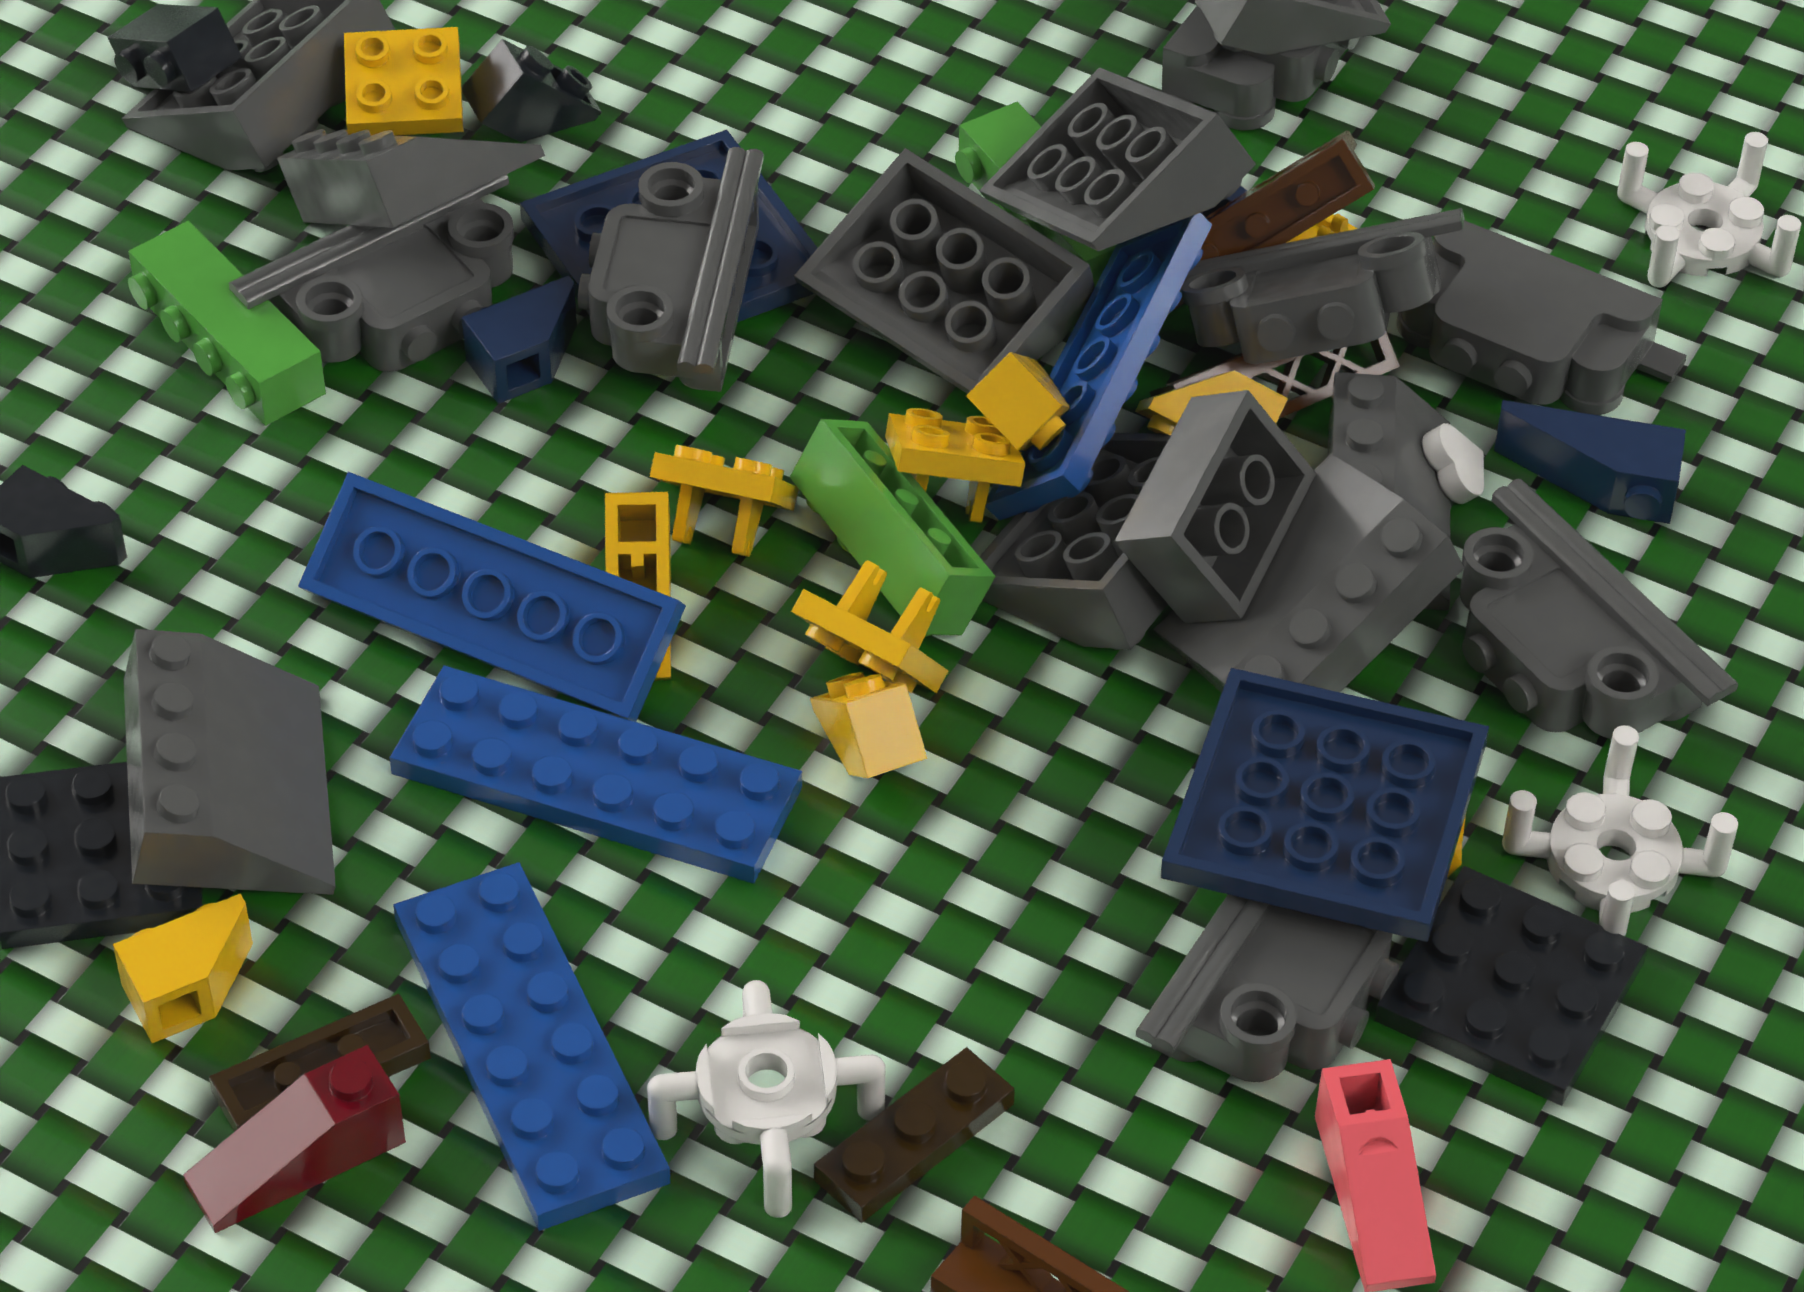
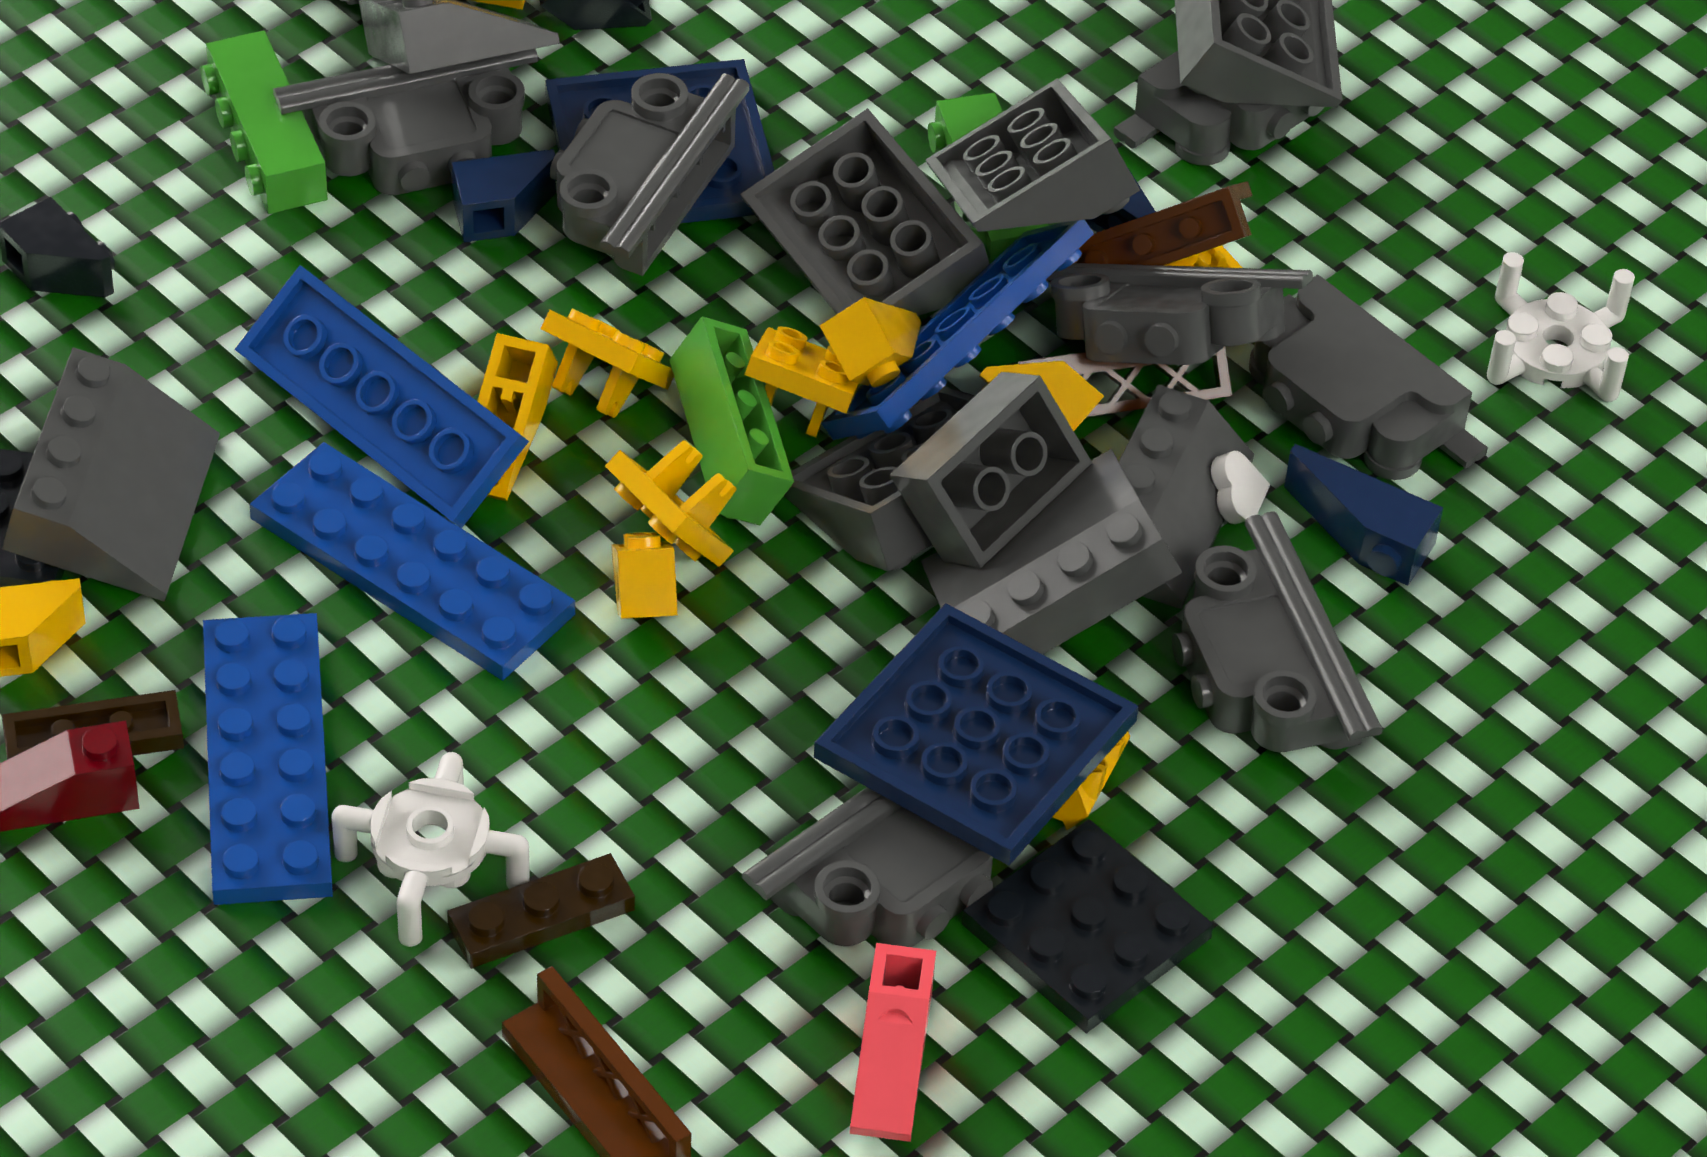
camera: 15 degrees right, 0 degrees up
white plate [1502,725,1738,936] -> none

